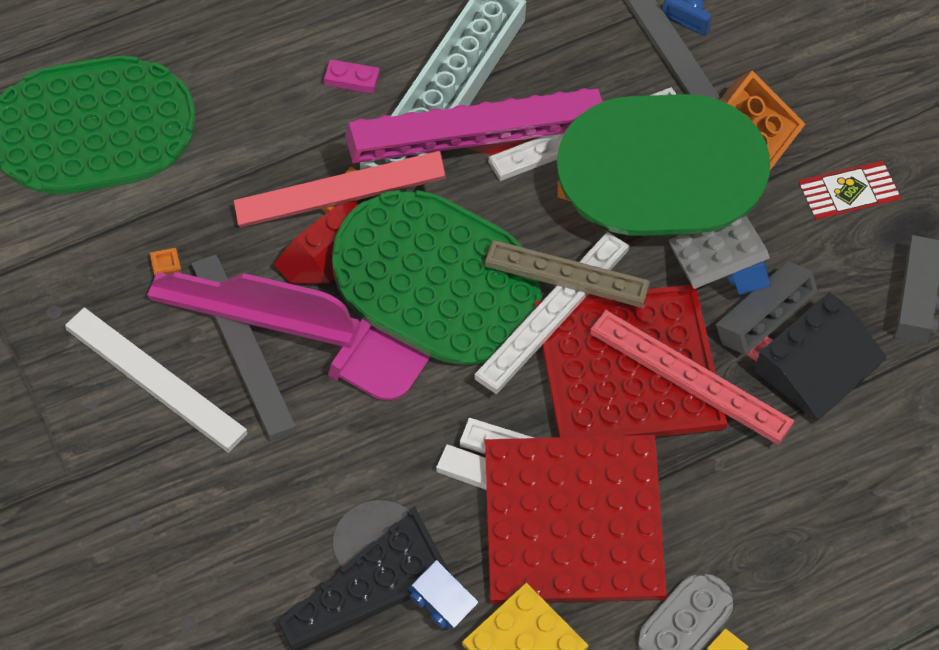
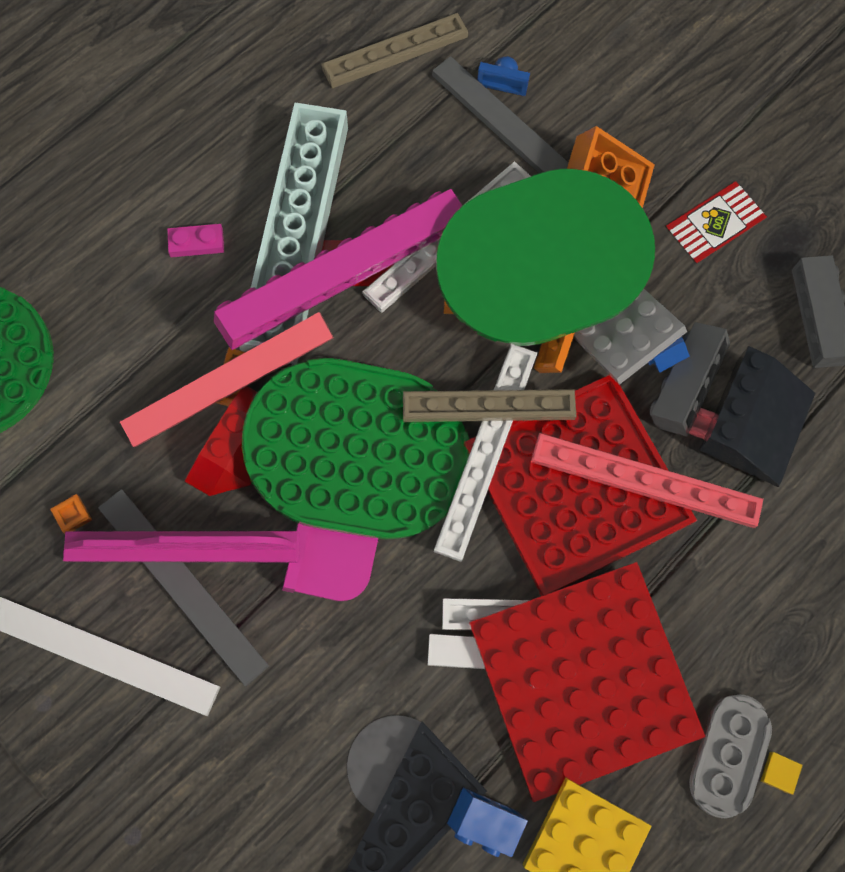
camera: 20 degrees left, 15 degrees up
none -> orange plate [534,332,575,373]

